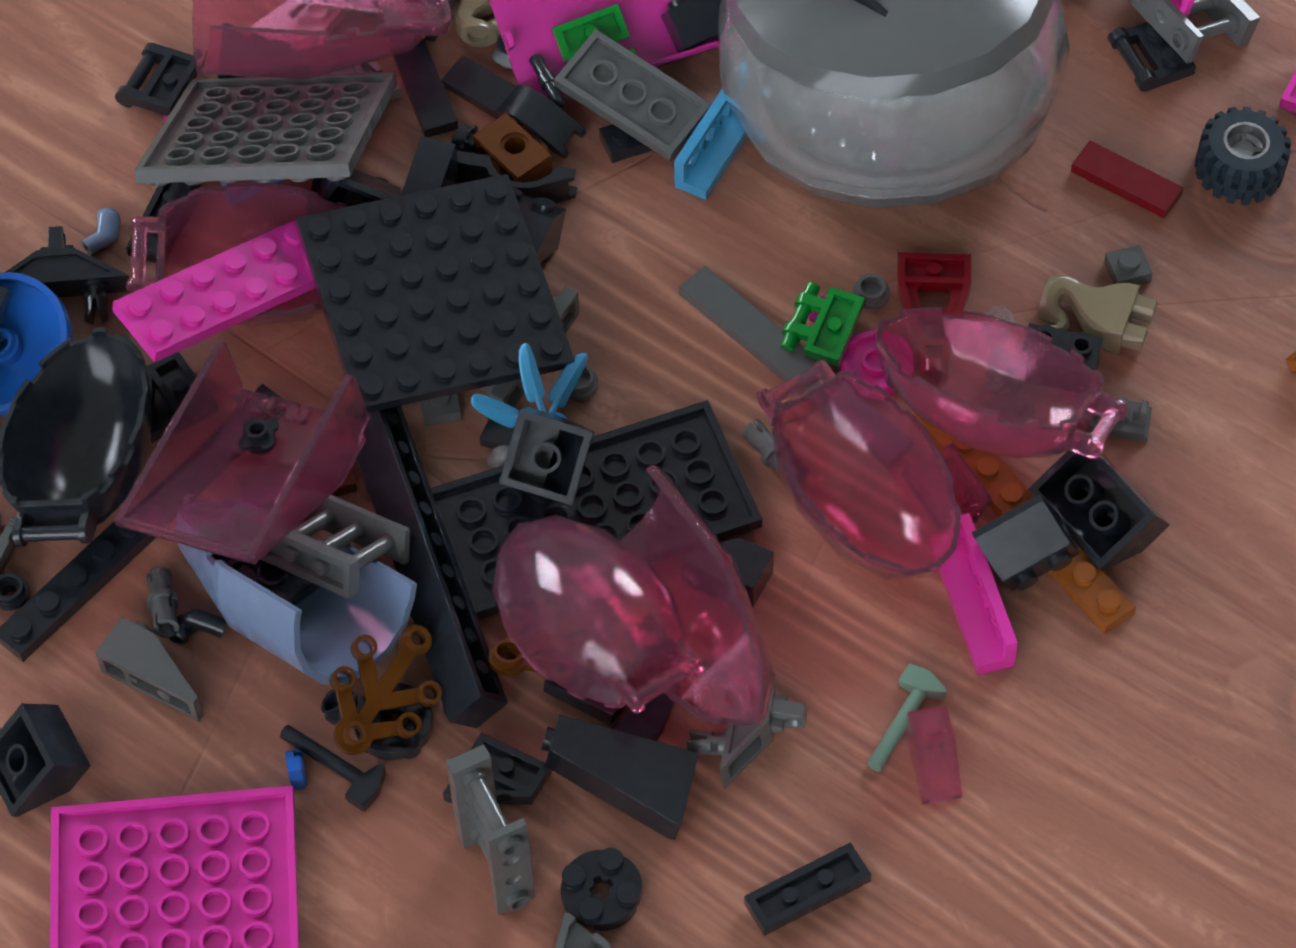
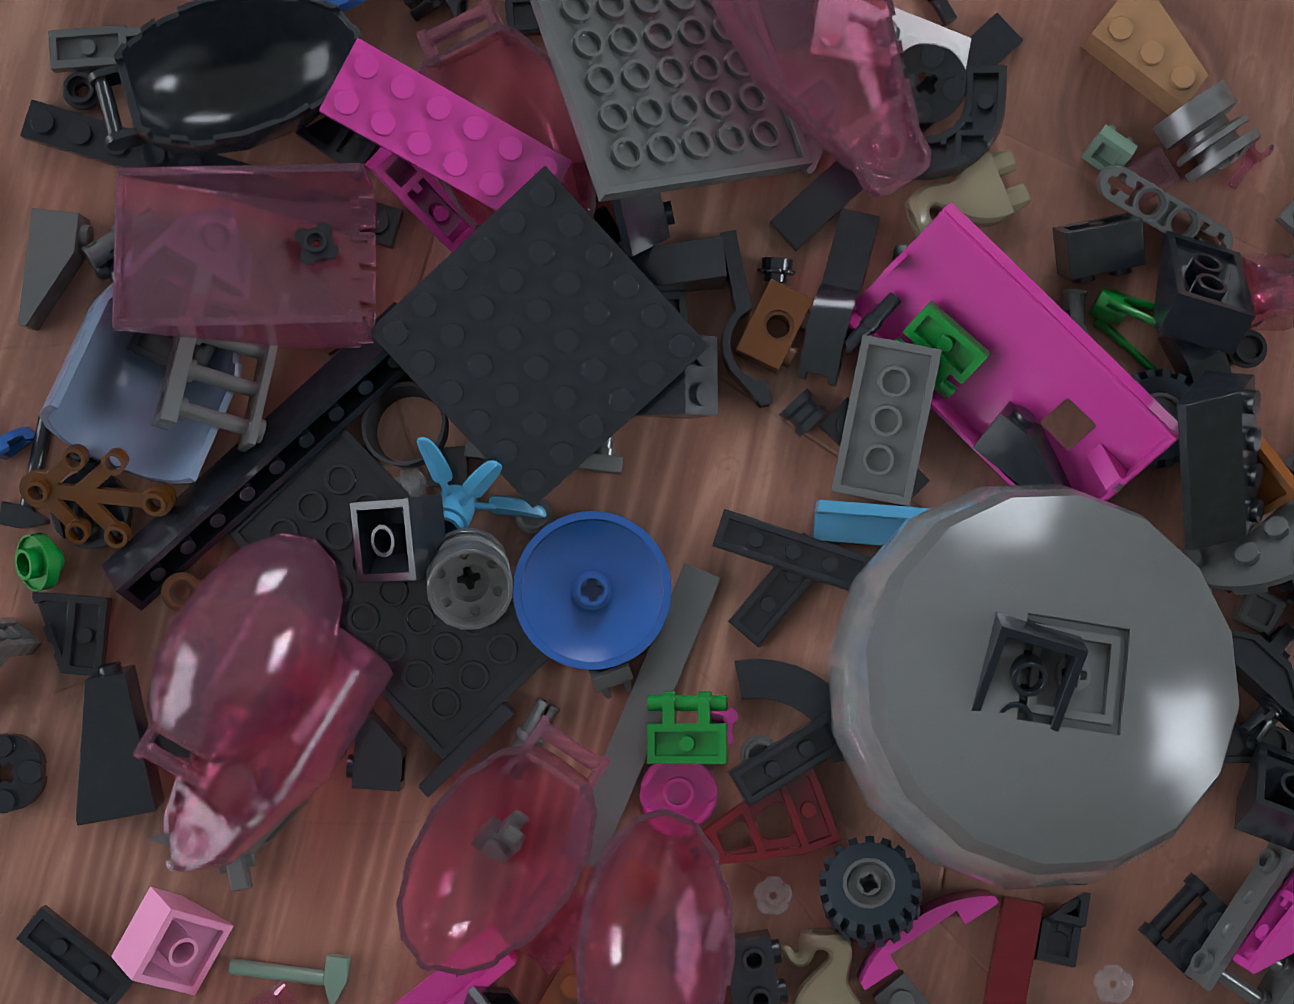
camera: 65 degrees right, 30 degrees up
none -> green plate [14,533,65,592]
none -> bright pink slope [111,886,233,995]
none -> black tyre [362,382,449,468]
none -> dark pink slope [364,147,480,253]
none -> black tile [419,702,517,797]
none -> flat silver wheel [426,528,513,630]
none -> dark grey plate [470,809,529,864]
none -> blue dish [513,511,672,670]
none -> dark grey tile [589,662,634,699]
none -> black tile [712,509,874,593]
none -> black tile [727,710,843,807]
none -> black tile [728,532,814,647]
none -> black tile [734,659,847,763]
none -> black wheel [779,389,828,438]
none -> black wheel [819,836,922,948]
none -> dark pink slope [856,889,999,990]
none -> black slope [1034,892,1091,968]
none -> clear plate [1093,964,1133,1004]

